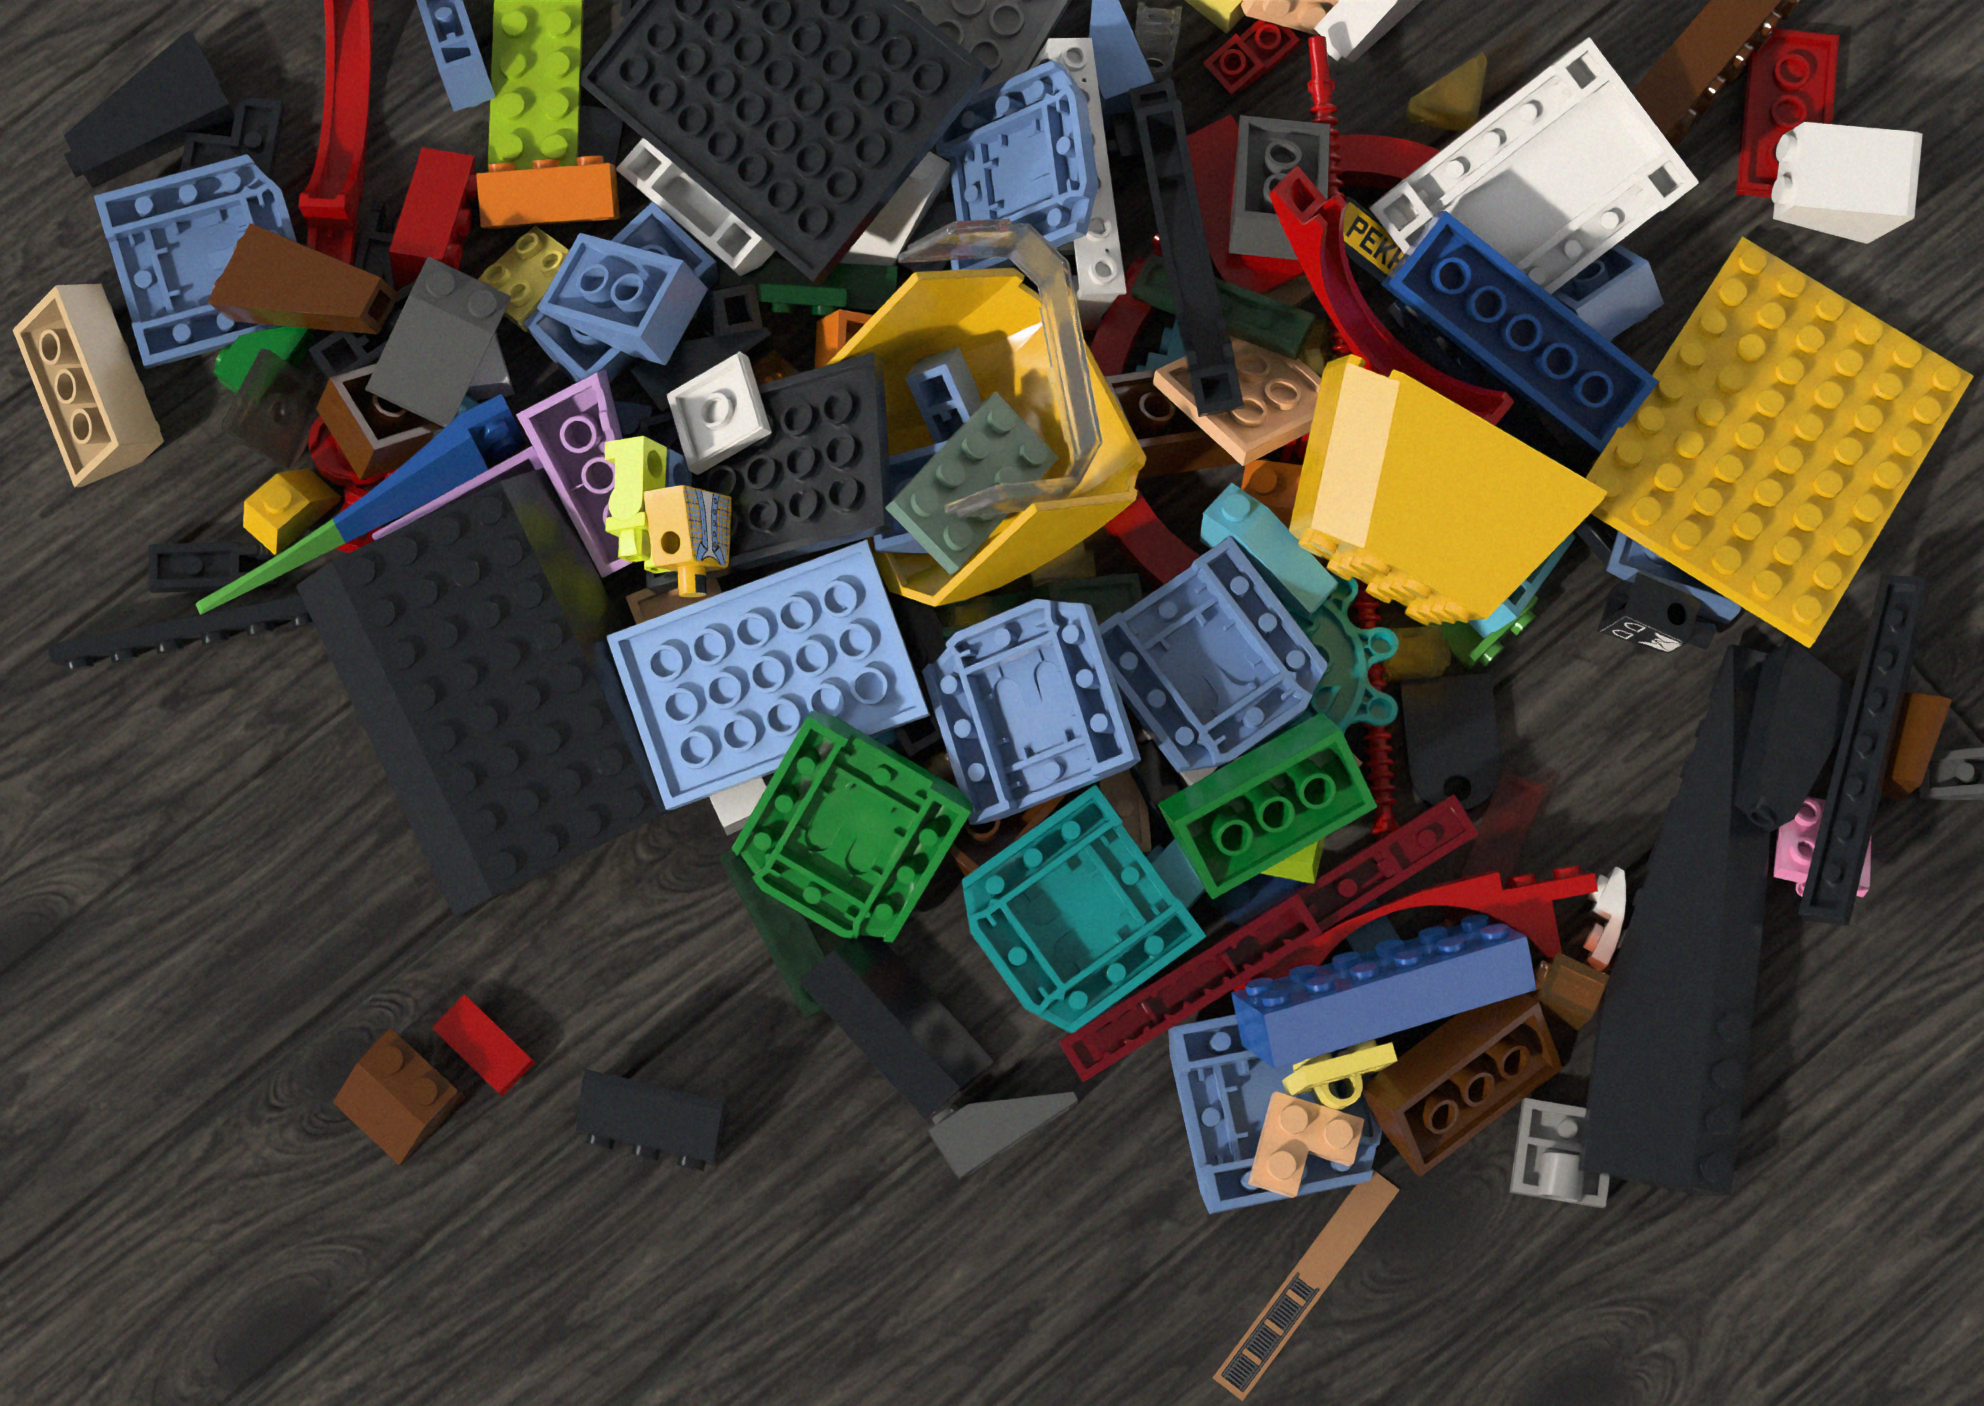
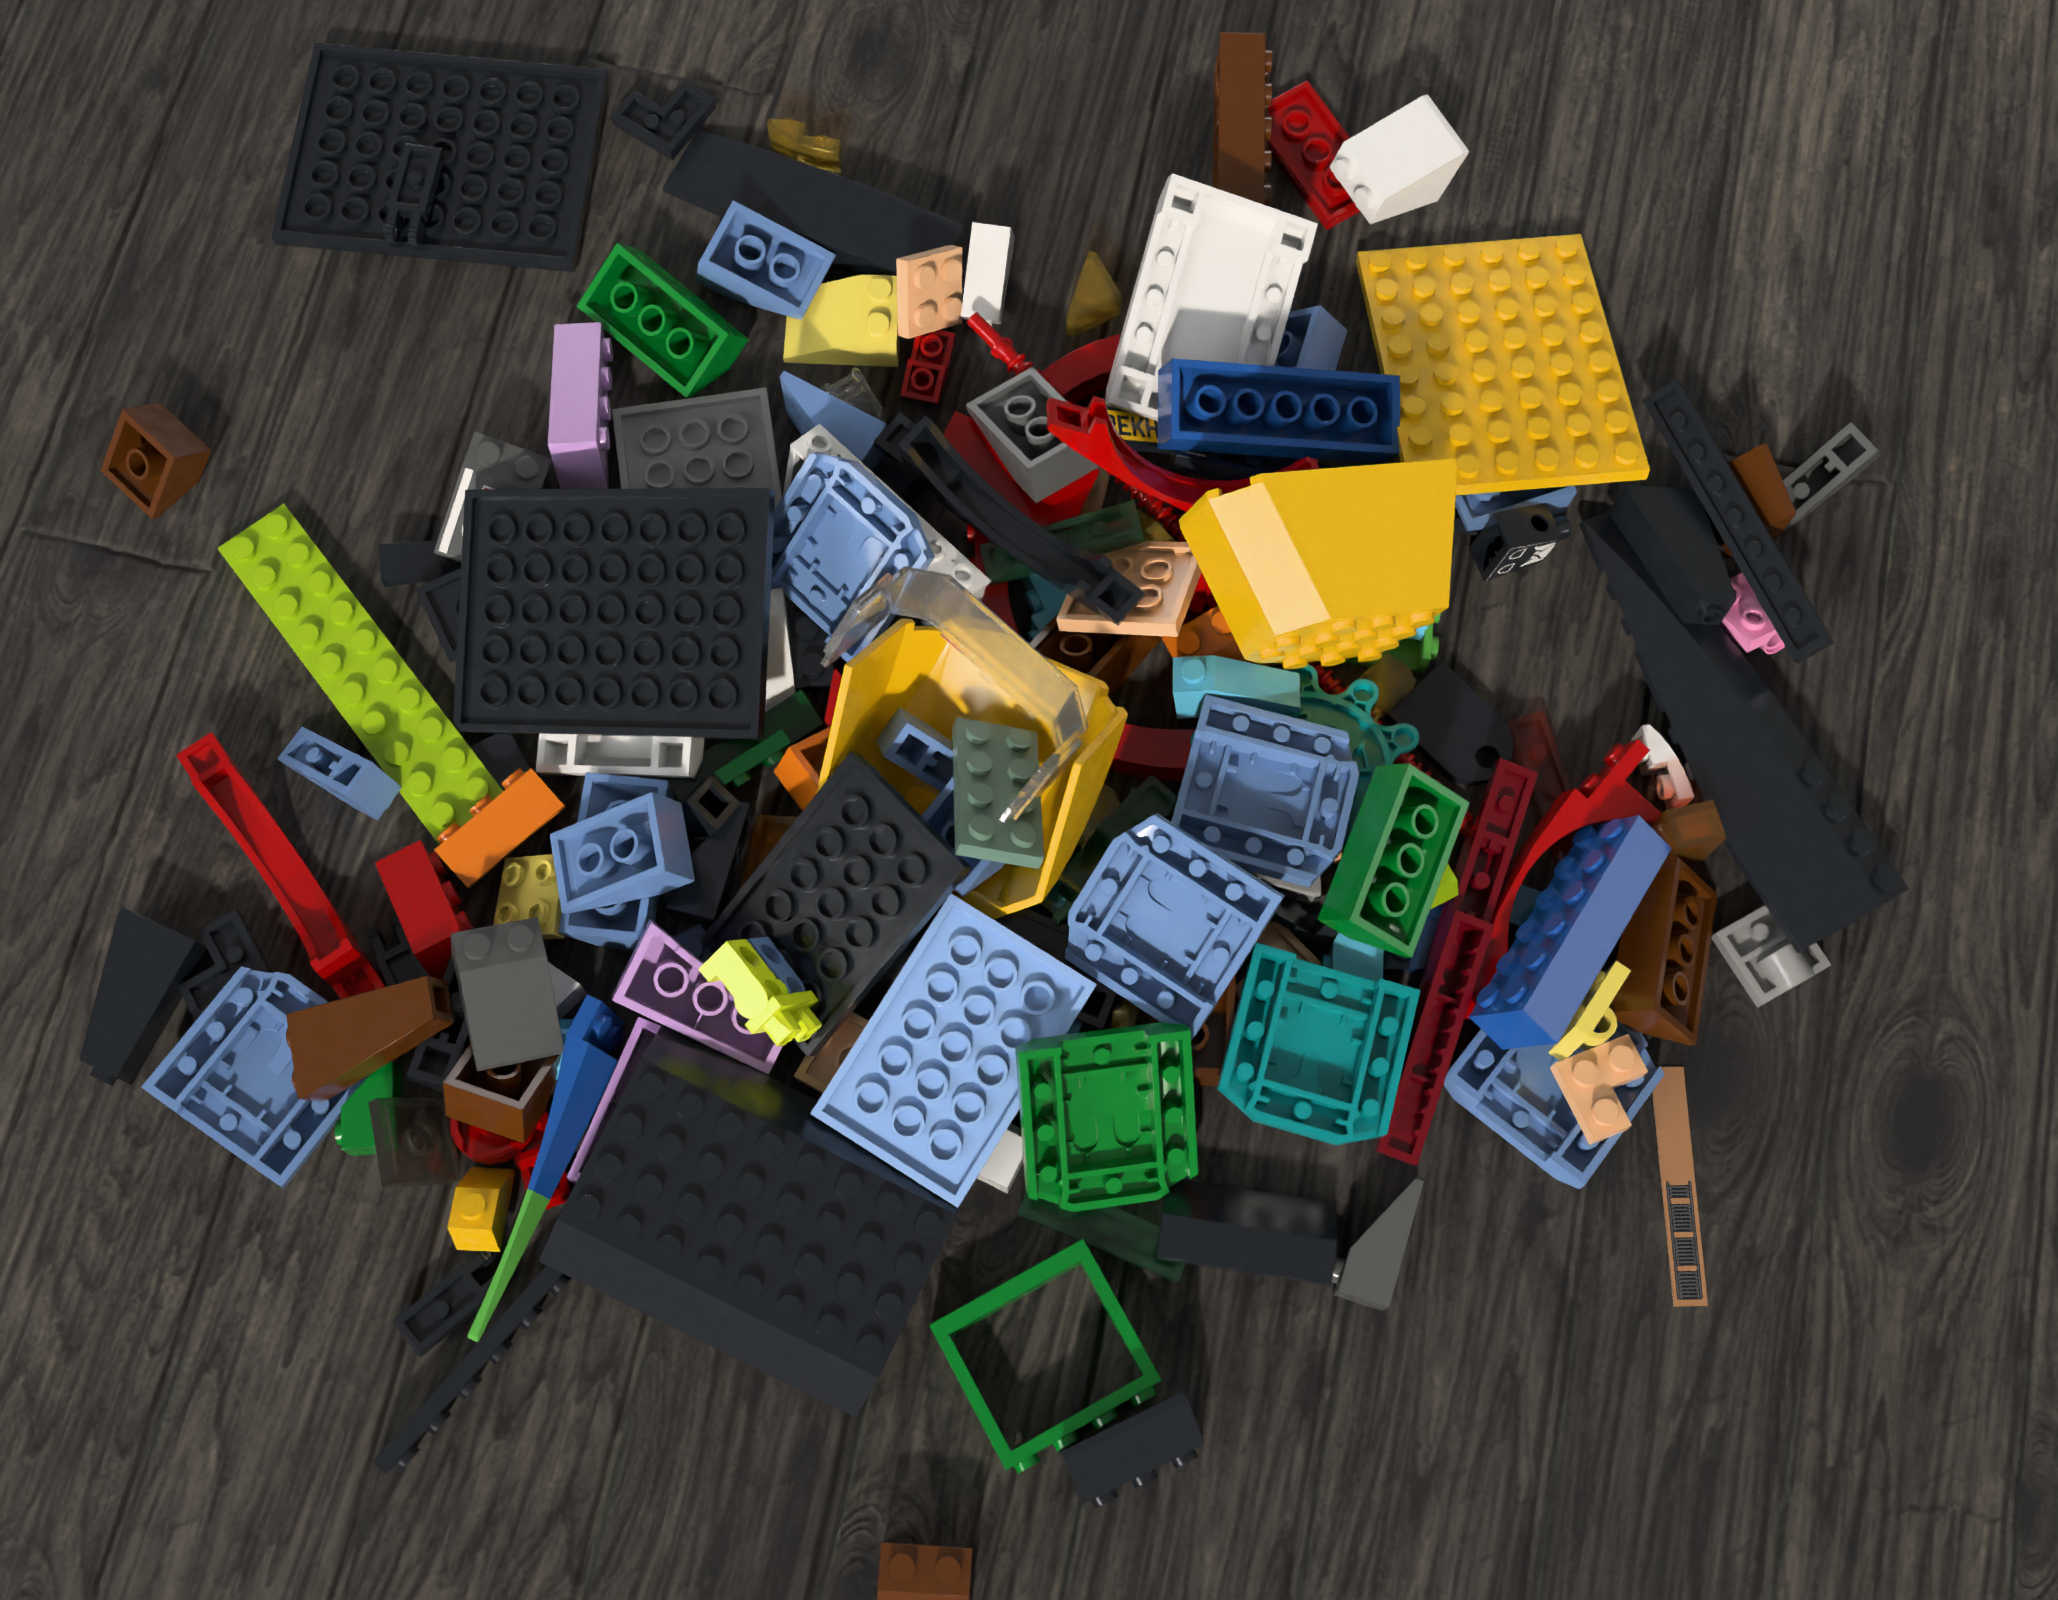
camera: 40 degrees left, 5 degrees down
tan slope [13,284,164,487] -> none
red slope [432,994,535,1097] -> none
yellow torso [644,485,731,597] -> none
white tile [666,352,772,475] -> none
none -> green window [929,1239,1162,1474]

